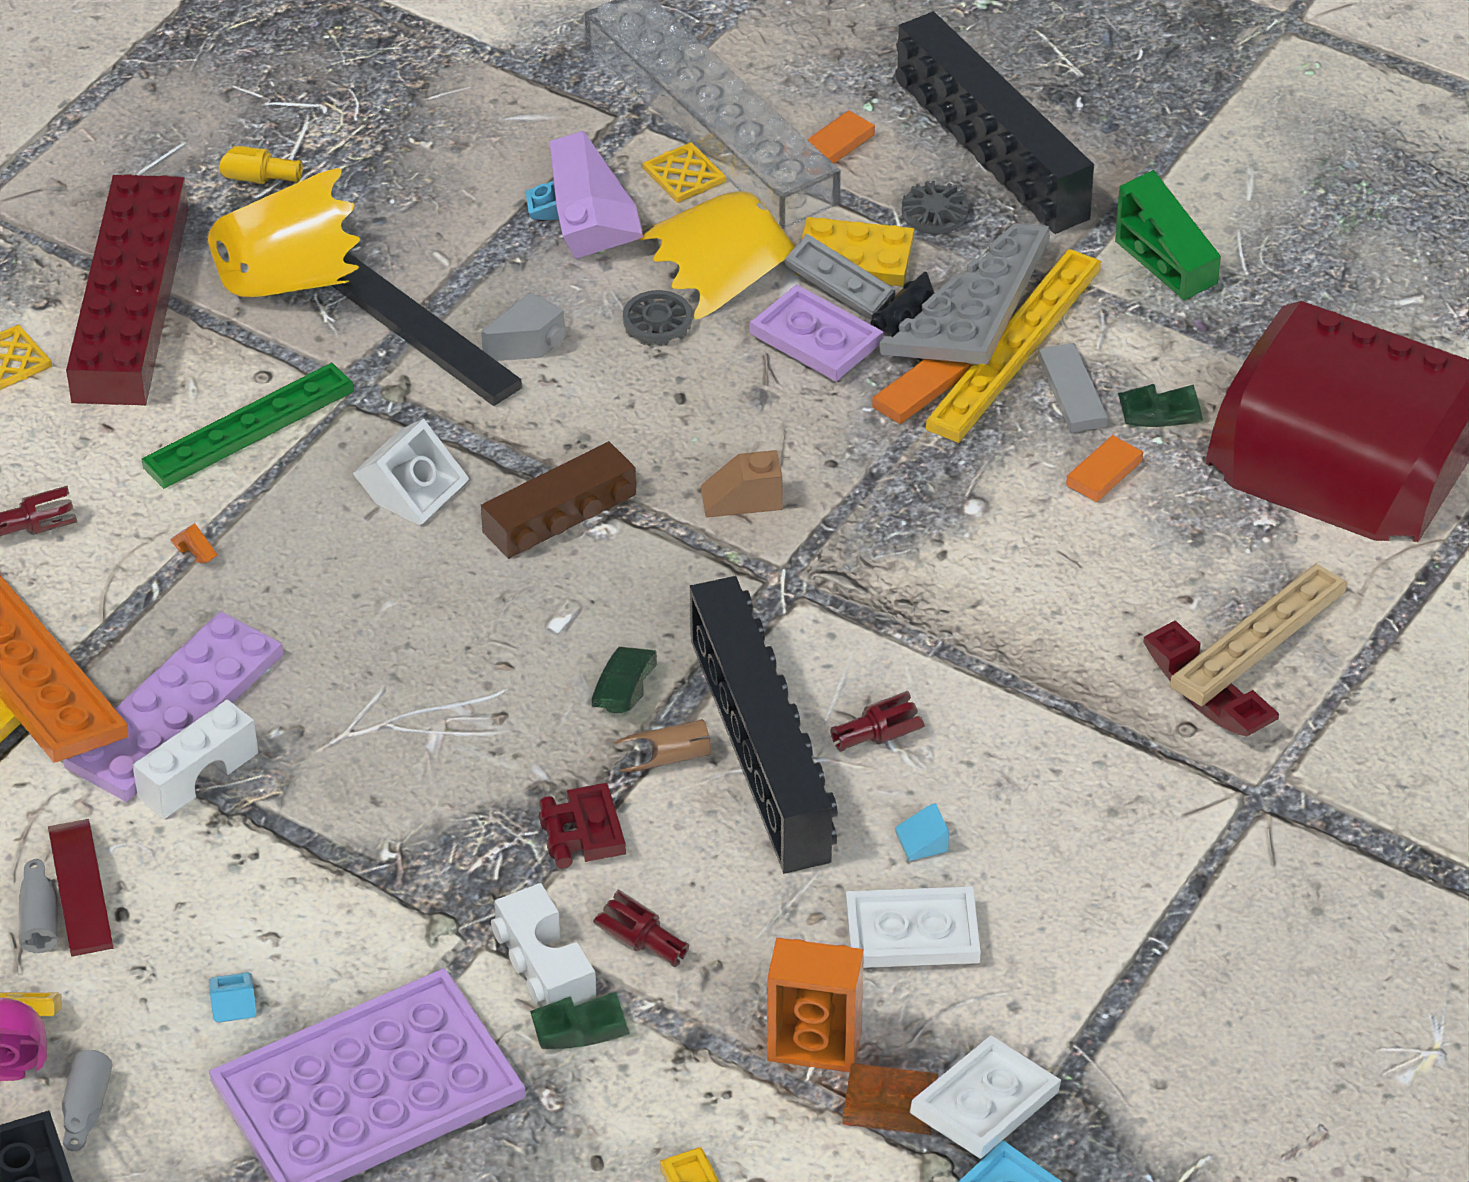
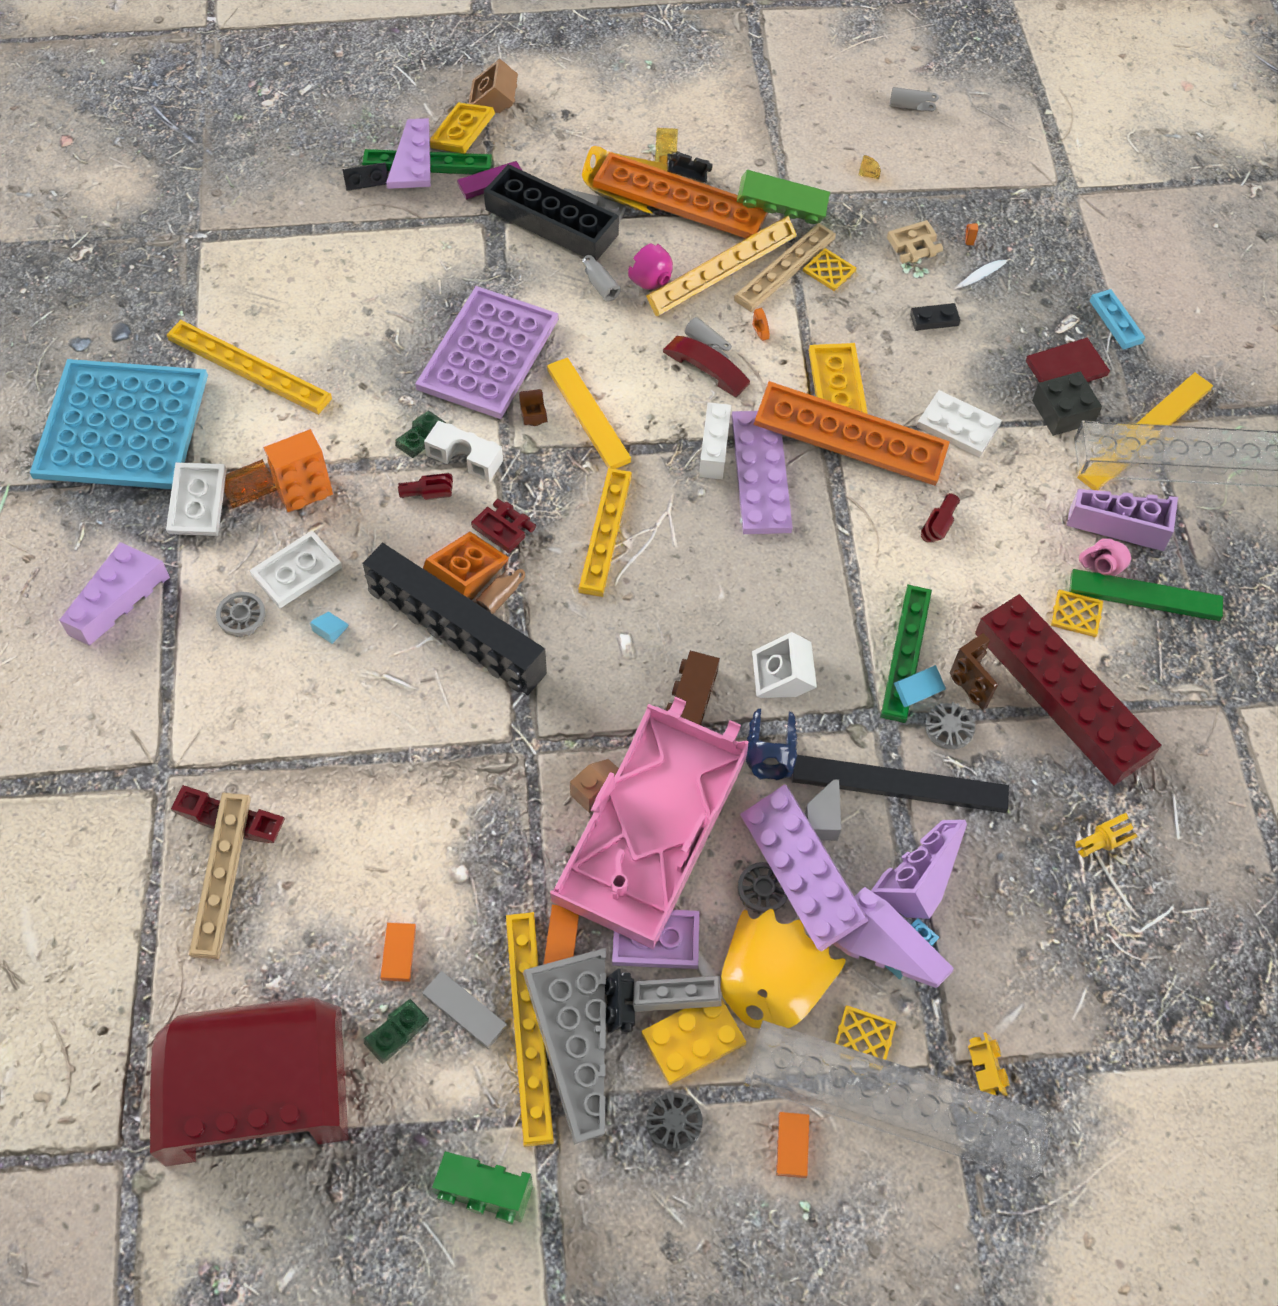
camera: 140 degrees right, 15 degrees up
orange tile [170,523,218,563] -> none
yellow piece [207,168,360,297] -> none
medium azure slope [209,972,256,1022] -> none
clear green slope [591,646,657,713] -> none
dark red arm [830,690,925,752] -> none
black brick [895,11,1094,234] -> none
none -> lavender wedge [59,542,170,646]
none -> light grey wheel [216,592,265,637]
none -> orange slope [423,532,509,600]
none -> reddish brown bracket [519,389,548,426]
none -> yellow tile [547,357,631,469]
none -> bright pink piece [550,697,749,950]
none -> yellow tile [578,468,632,597]
none -> lavender plate [740,784,869,951]
none -> dark blue piece [746,708,798,781]
none -> lavender wedge [871,820,967,919]
none -> medium azure slope [894,665,946,707]
none -> light grey wheel [925,702,975,749]
none -> reddish brown bracket [949,633,998,710]
none -> yellow hinge [968,1032,1010,1099]

